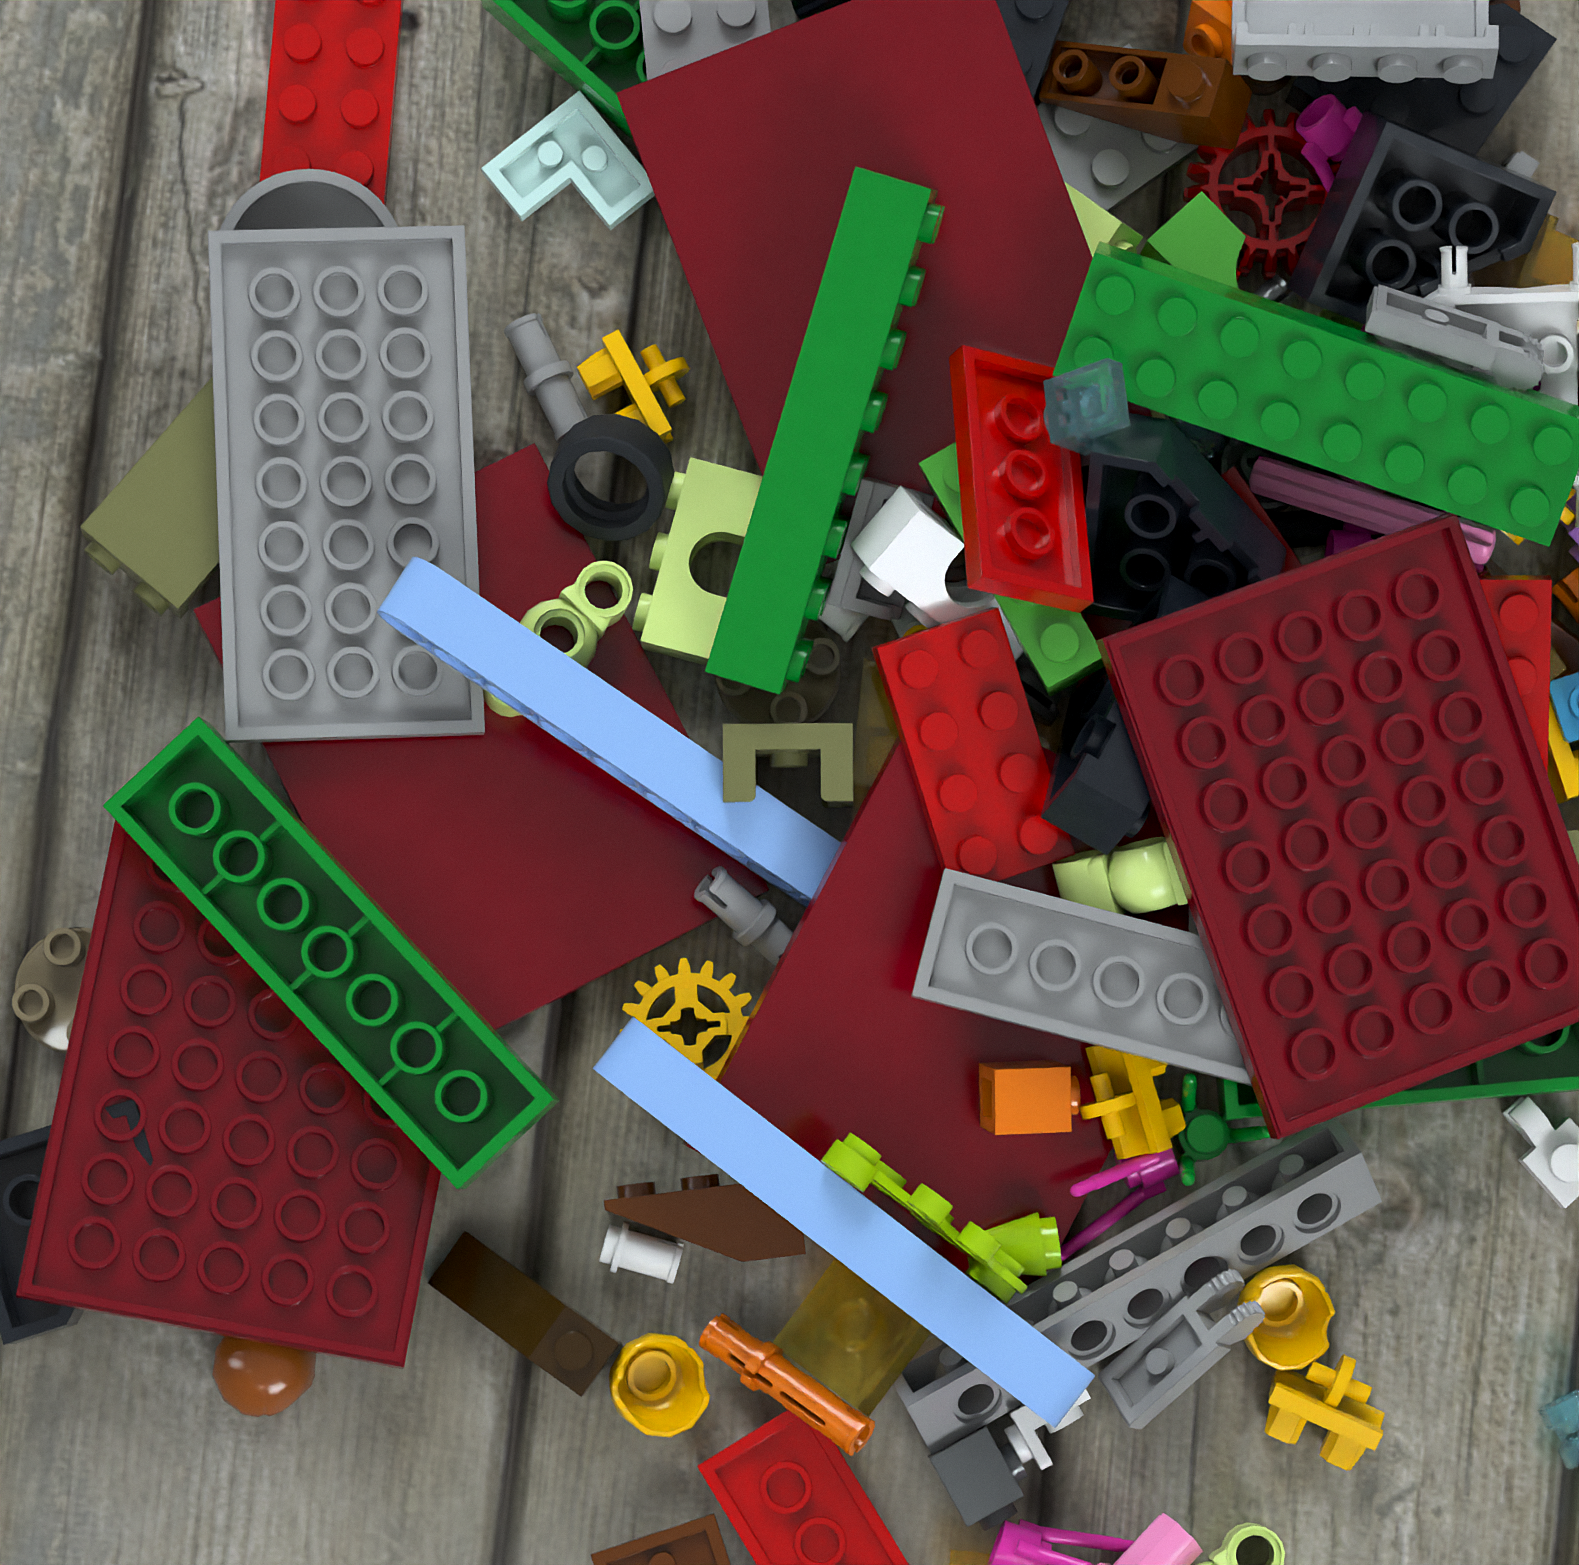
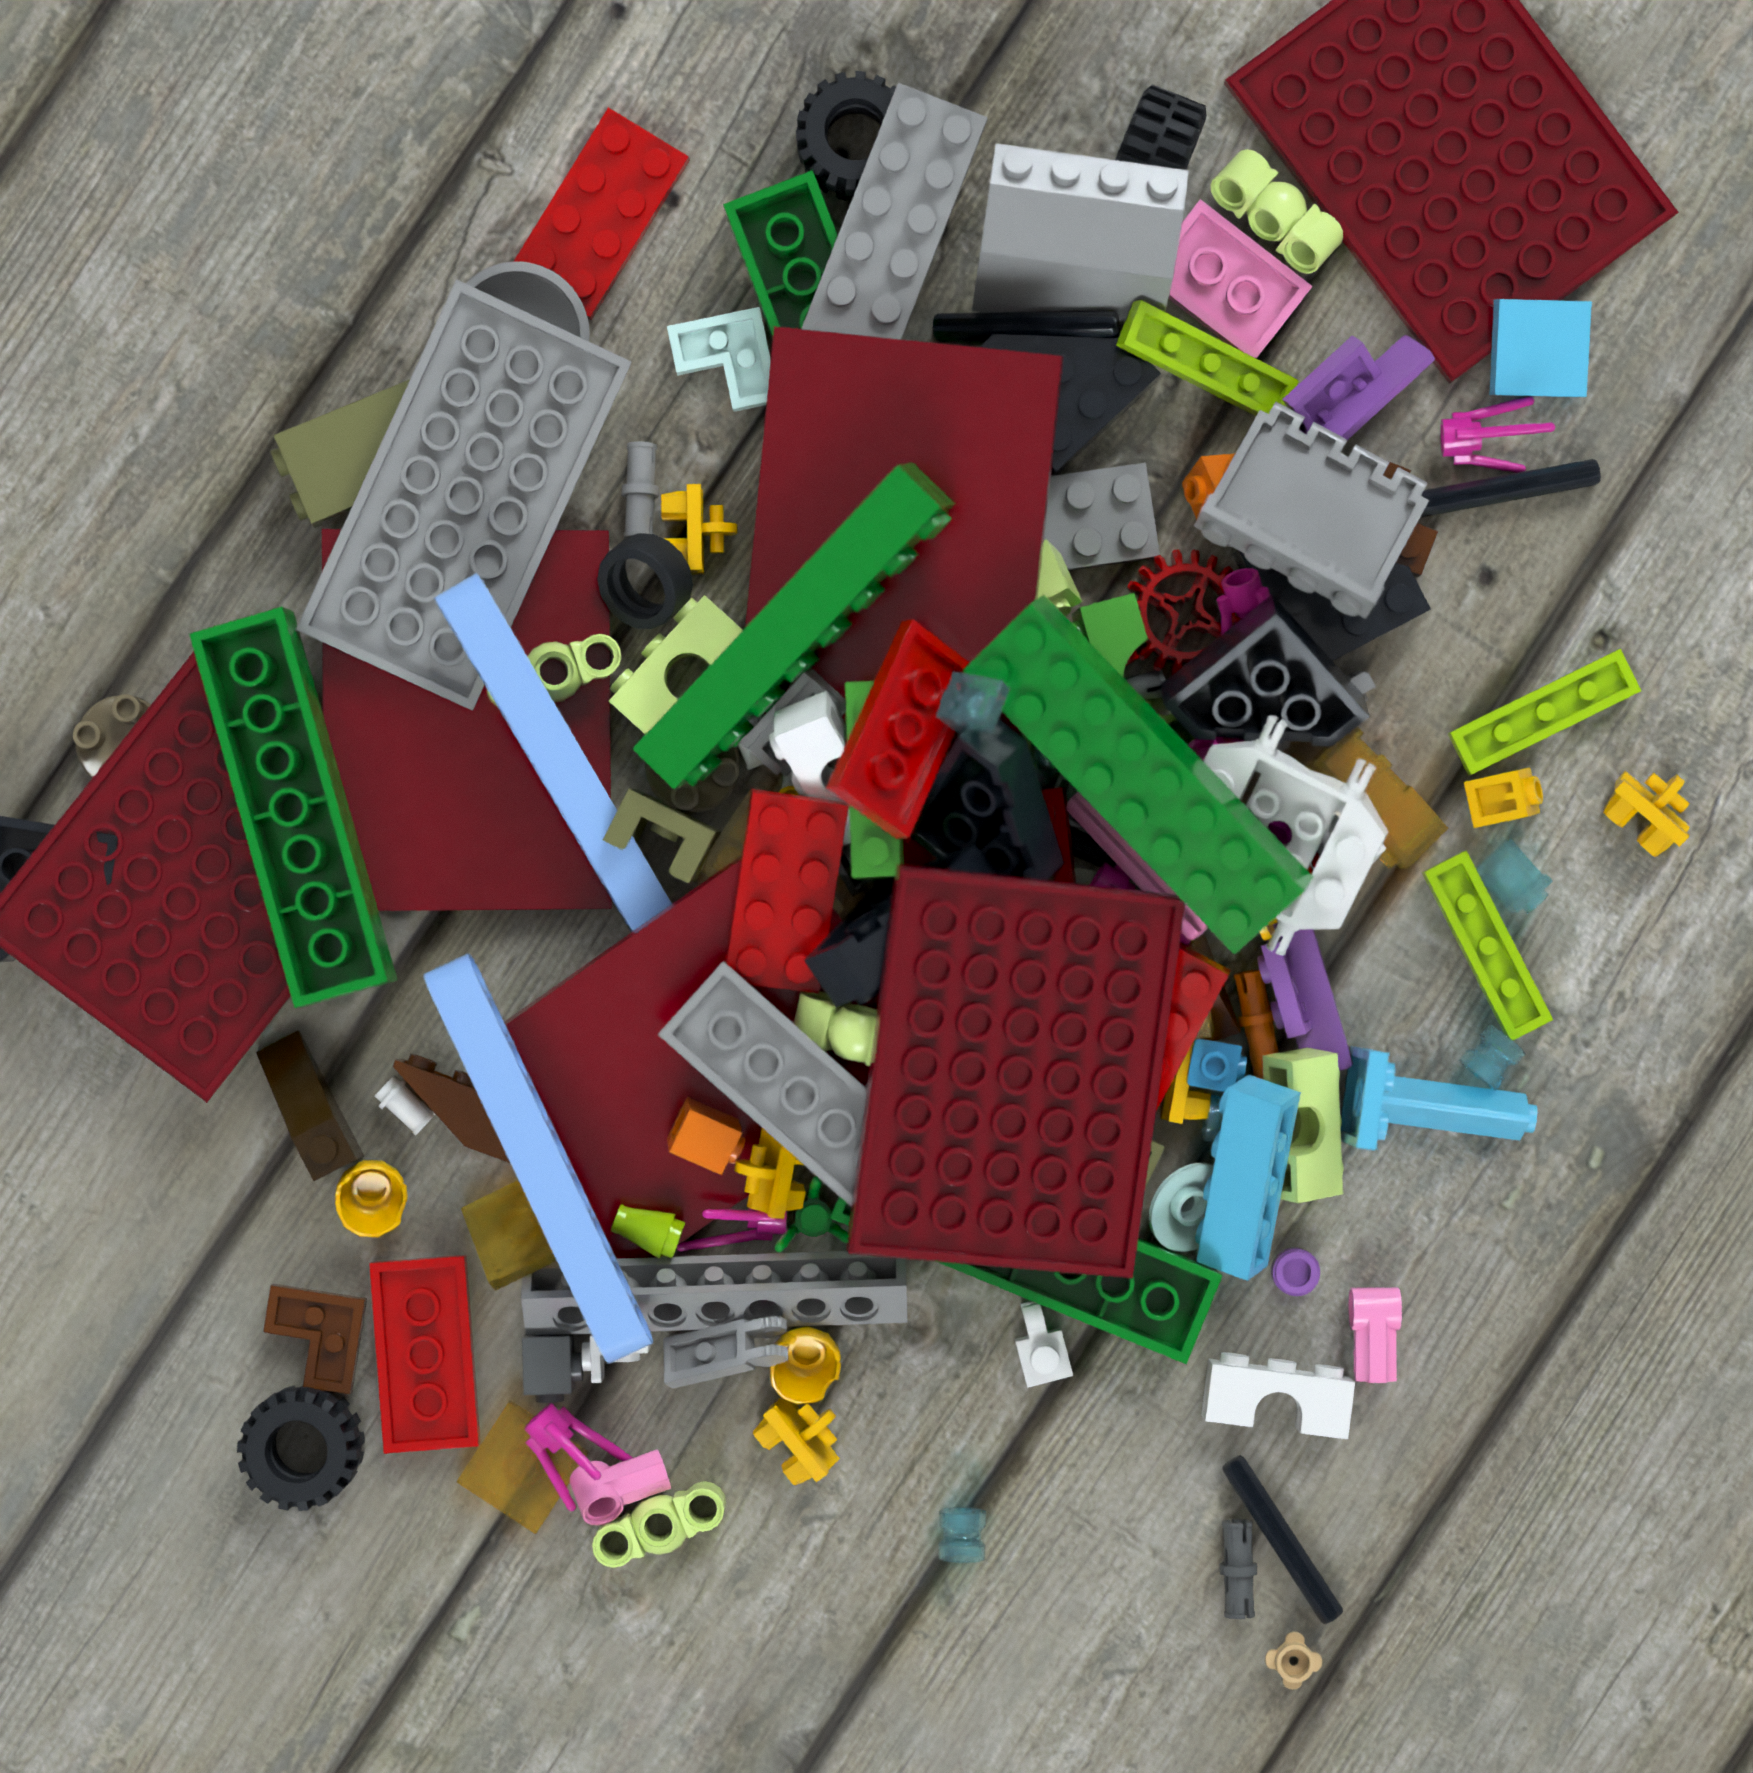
camera: 30 degrees right, 5 degrees up
dark orange hair [212,1336,316,1417] -> none
yellow gear [620,958,753,1080] -> none
light grey pin [694,866,794,967] -> none
orange pin [699,1313,875,1456] -> none
lime plant [821,1133,1028,1304] -> none
reddish brown slope [1038,40,1253,150] -> none
light grey hinge [1365,284,1544,392] -> none

